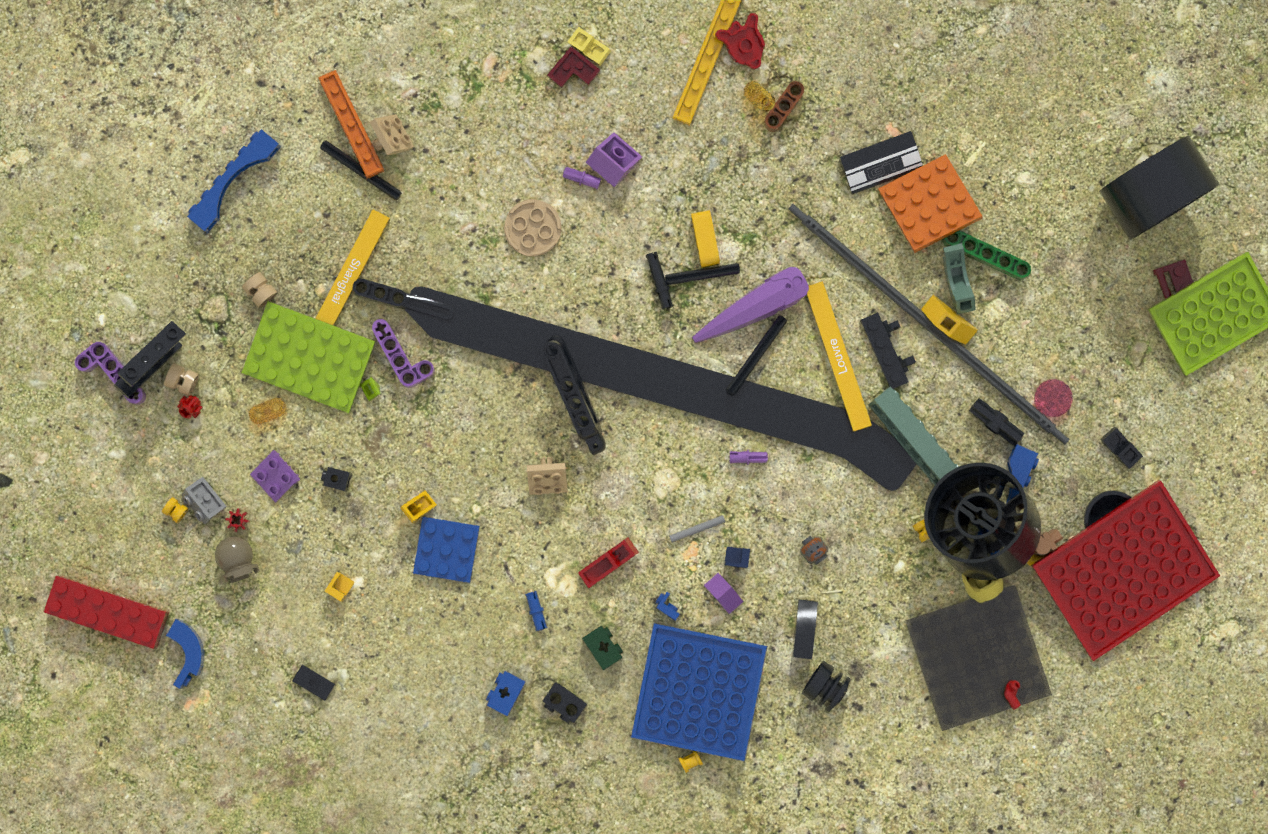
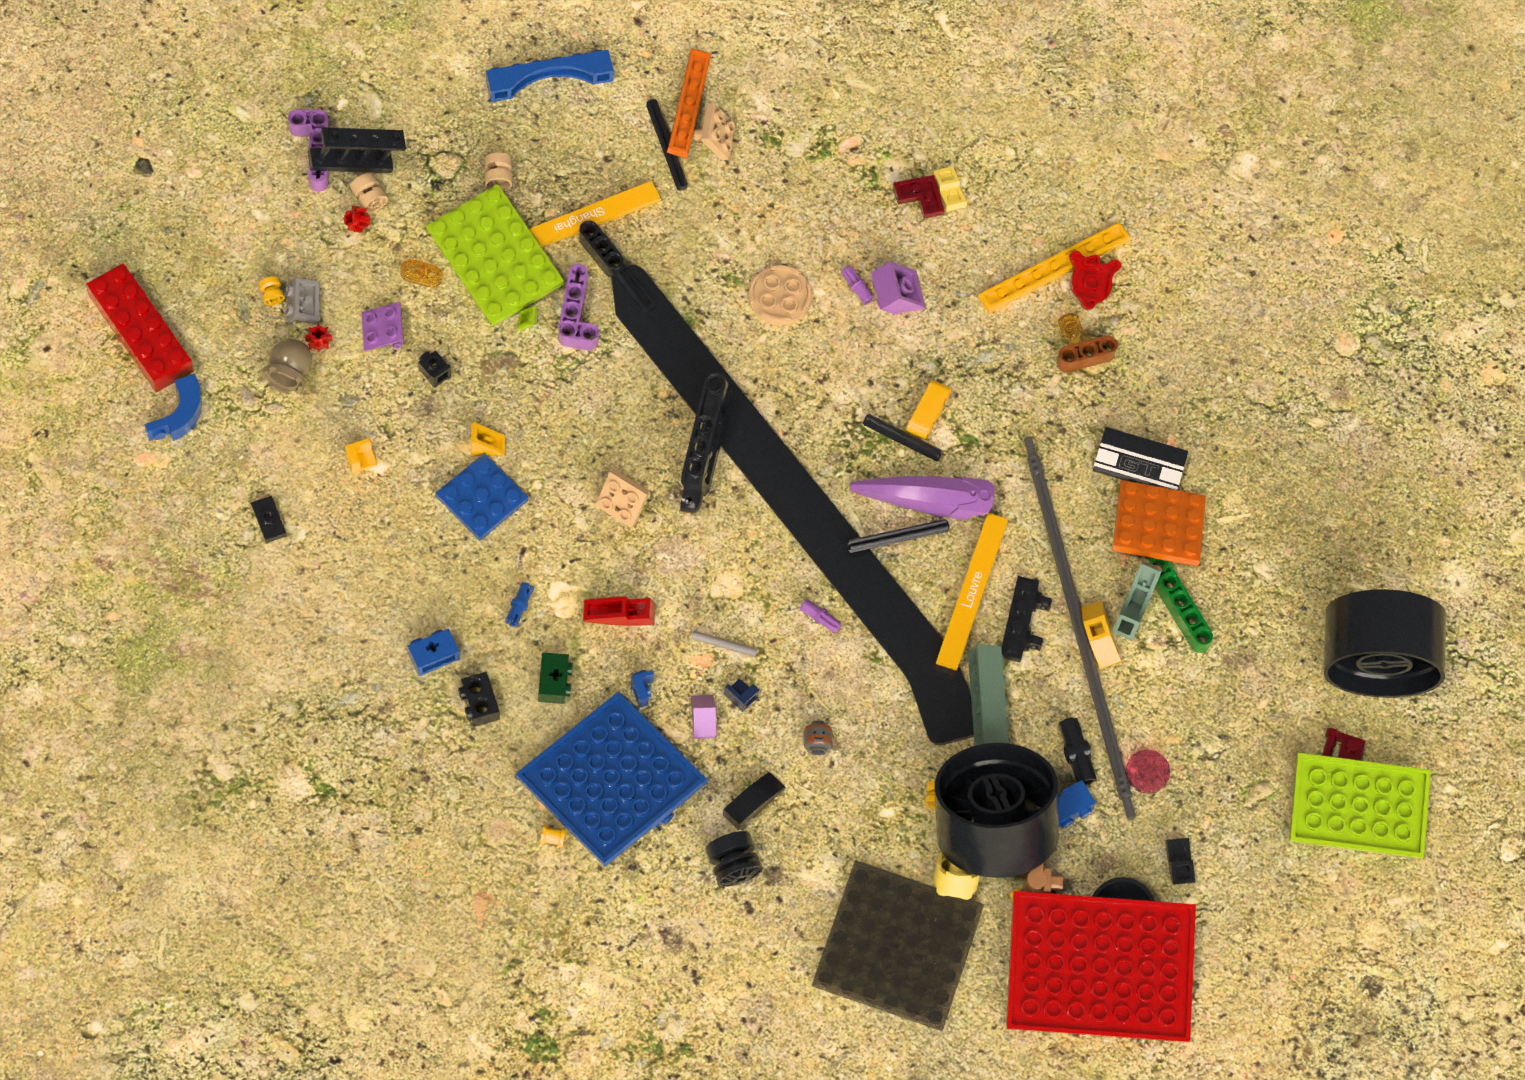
camera: 30 degrees right, 20 degrees down
black pin [645,252,674,310] -> none
red arm [1004,680,1021,710] -> none

